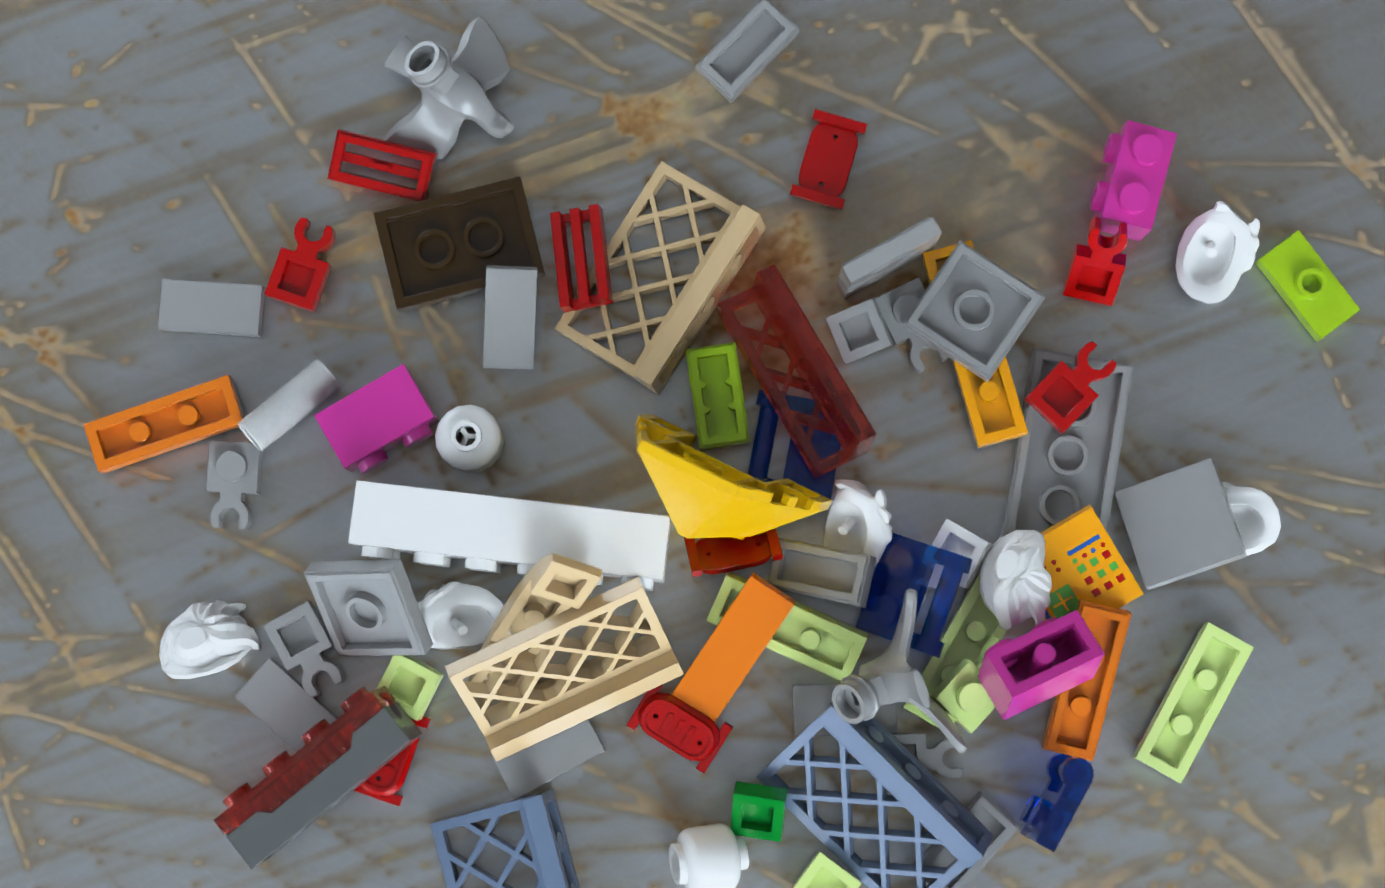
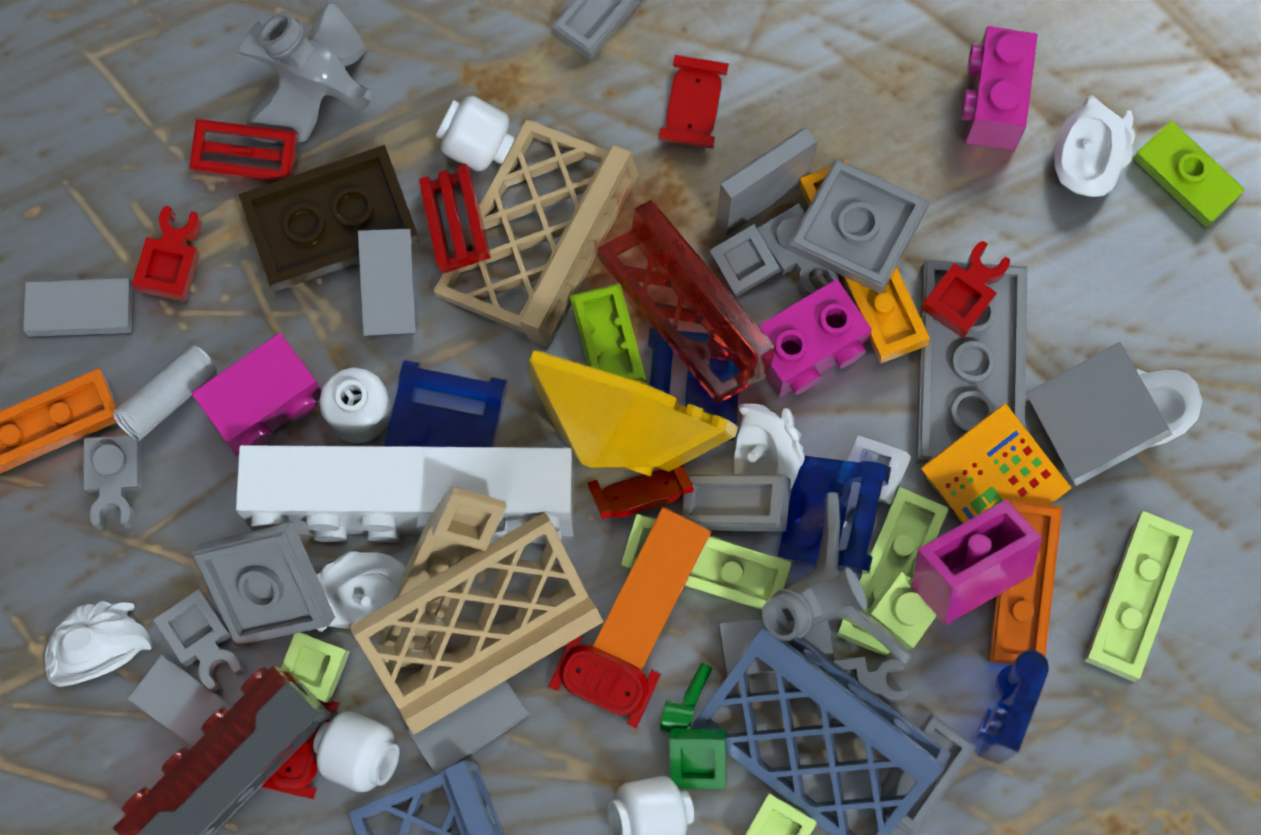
camera: 10 degrees left, 10 degrees down
white hat [980,530,1052,630] -> none
red plate [1063,217,1128,306] -> none
none -> white head [313,711,400,792]
none -> clear blue plate [384,360,508,447]
none -> white head [435,95,515,172]
none -> green hand [660,663,713,733]
none -> dark pink brick [746,279,872,397]

